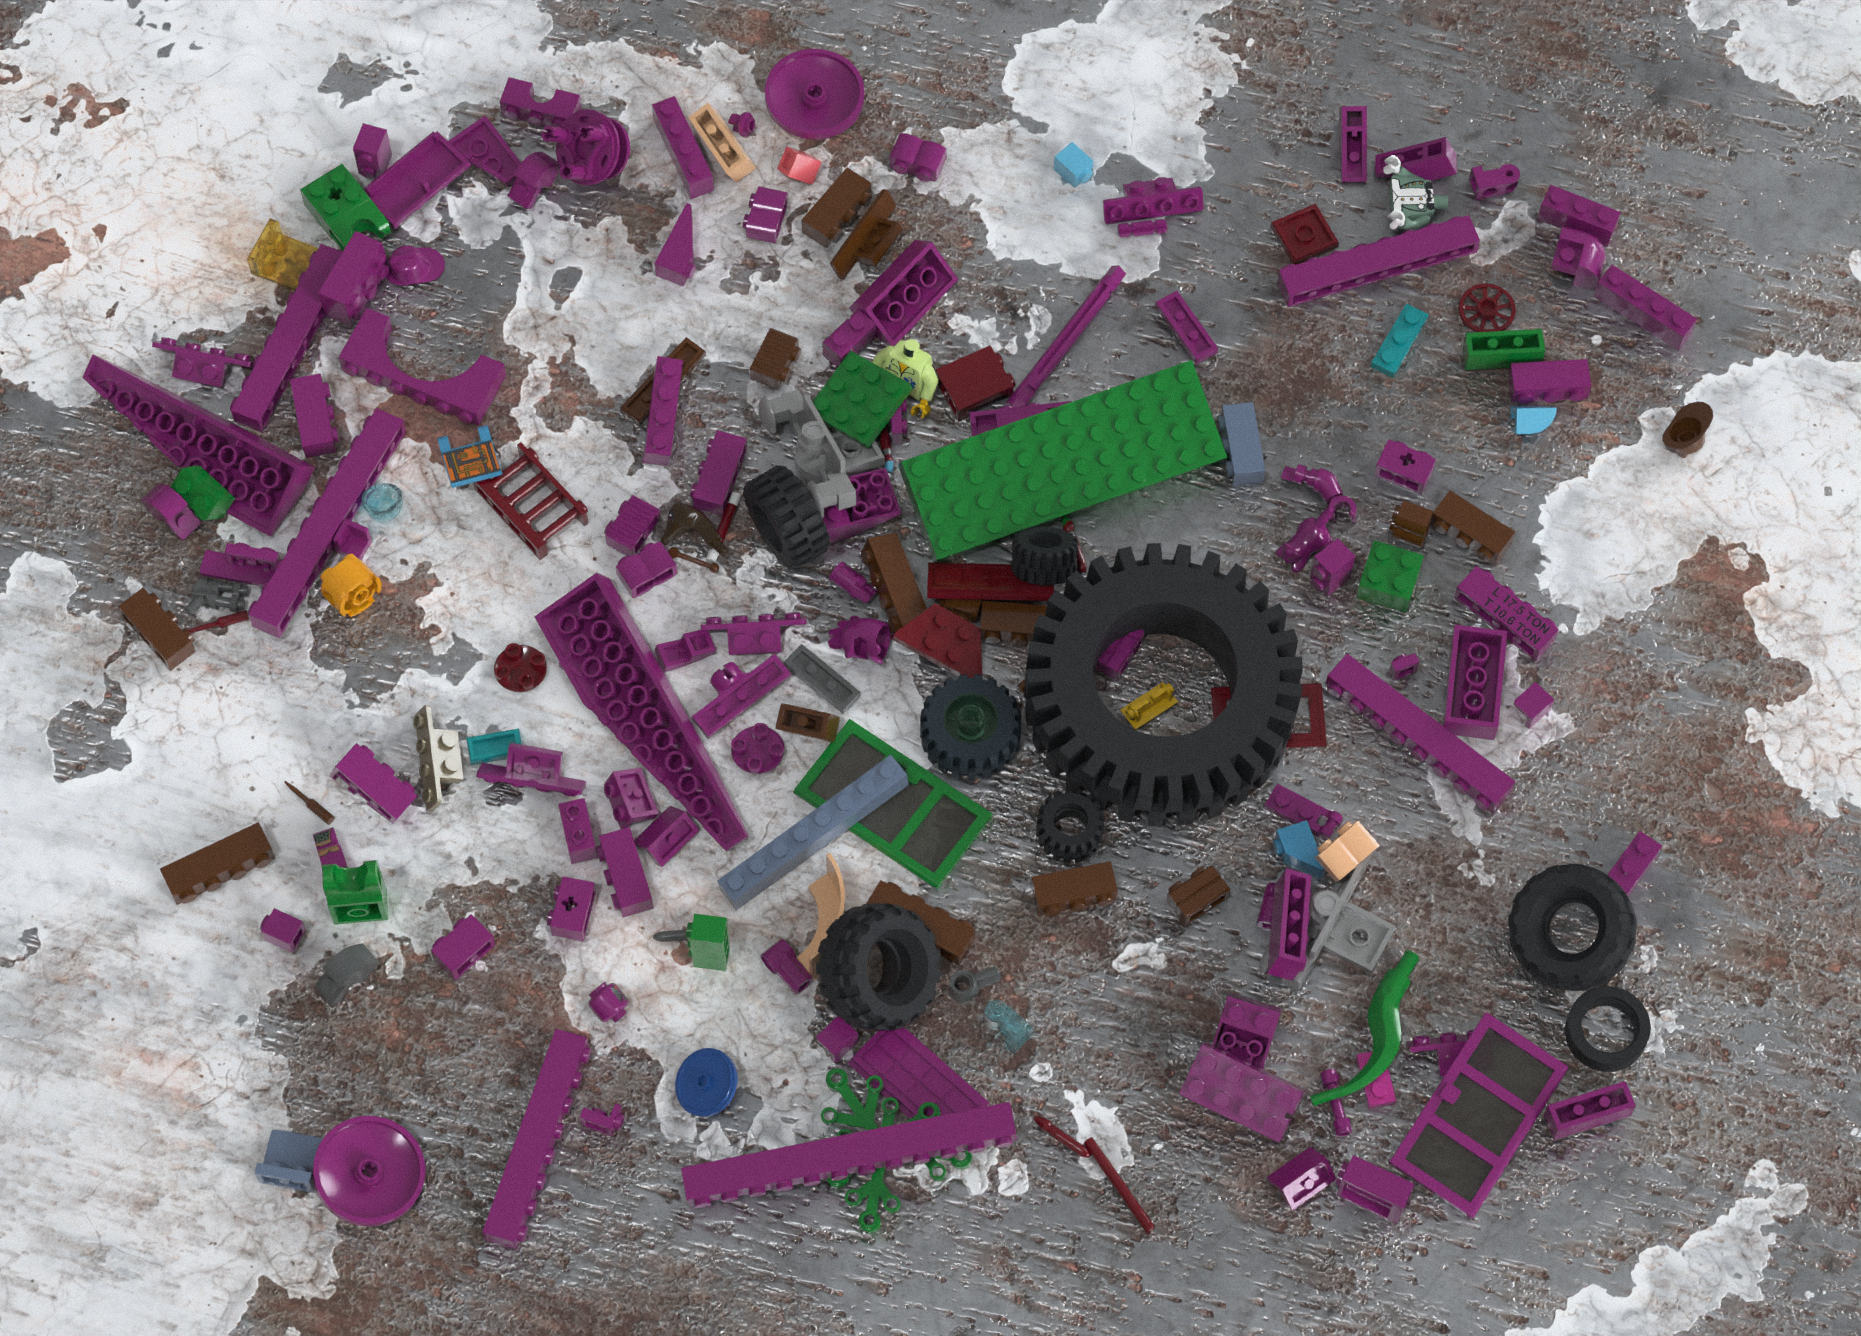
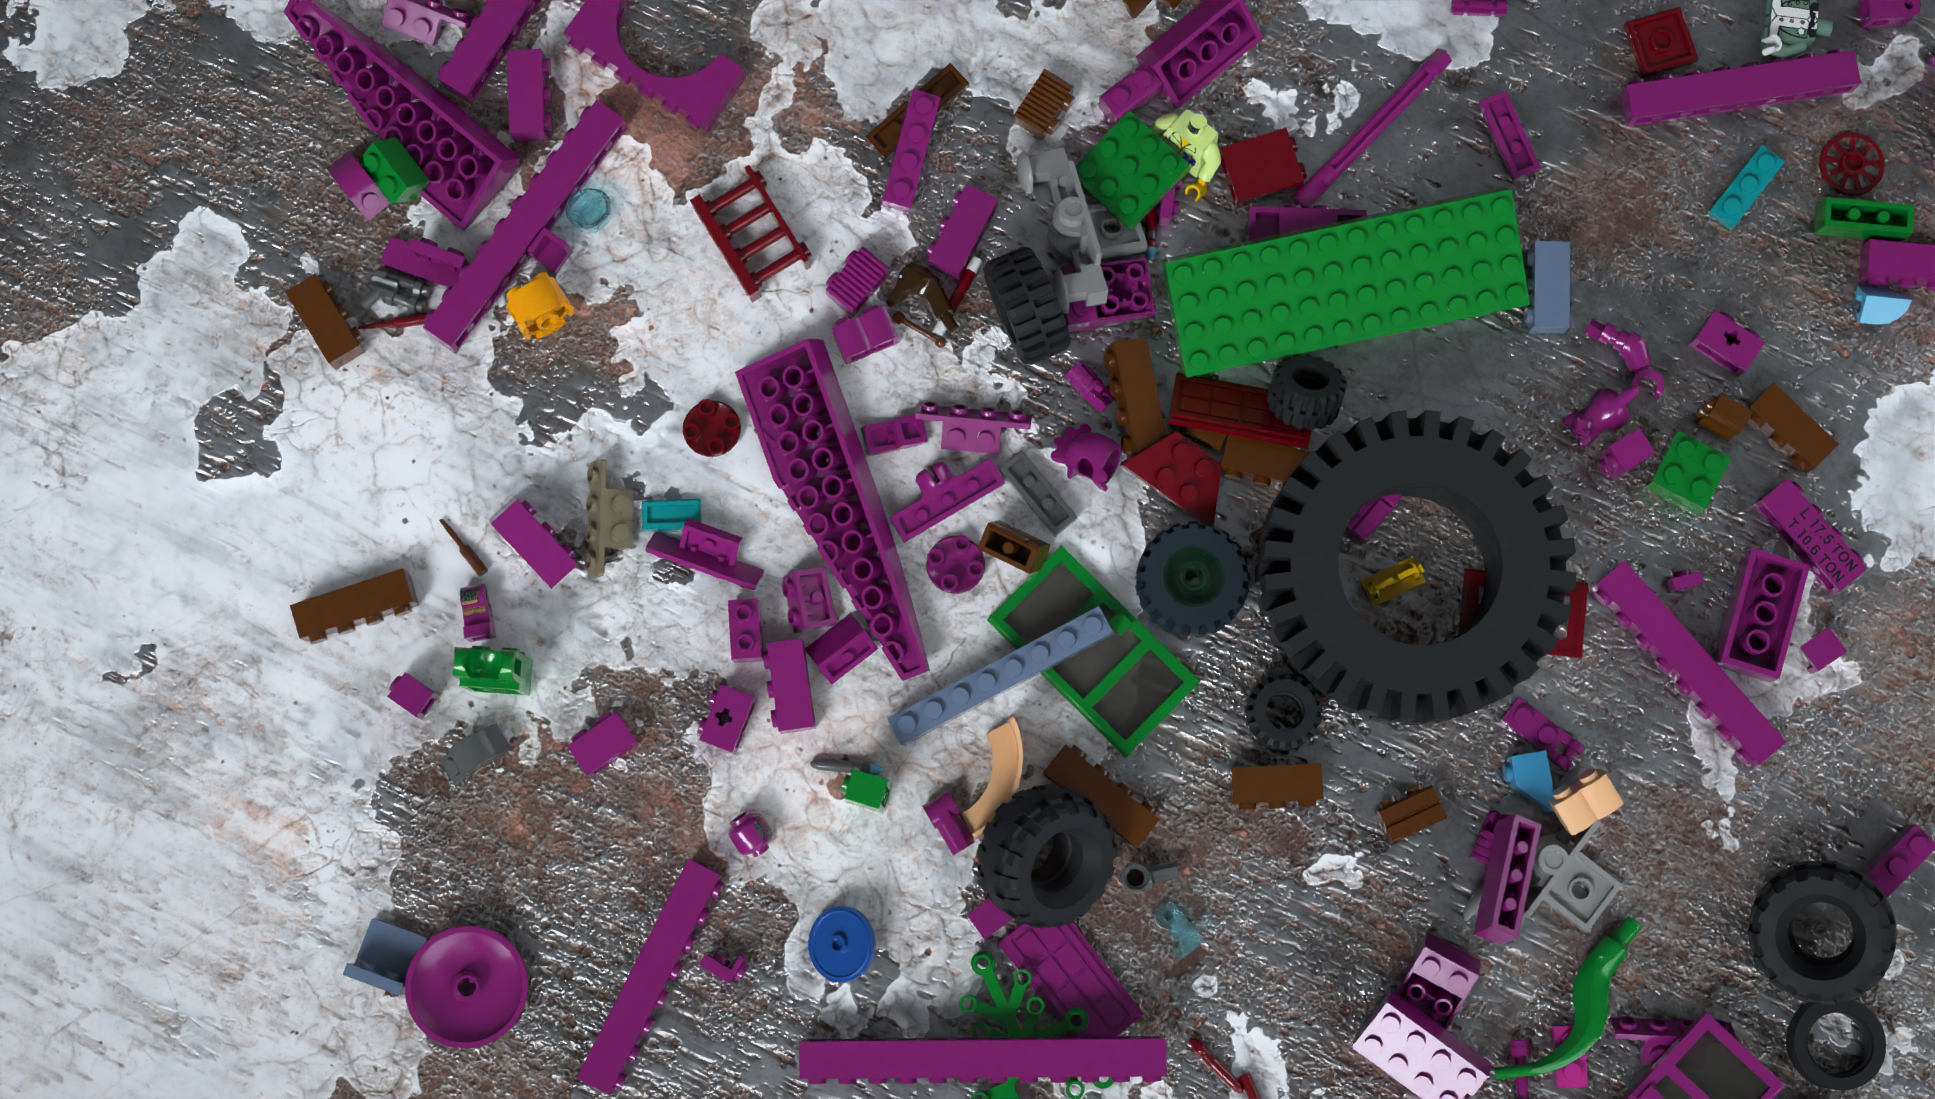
camera: 15 degrees right, 15 degrees up
flag [437,425,502,488] -> none
dark red piece [1062,516,1087,573] -> none

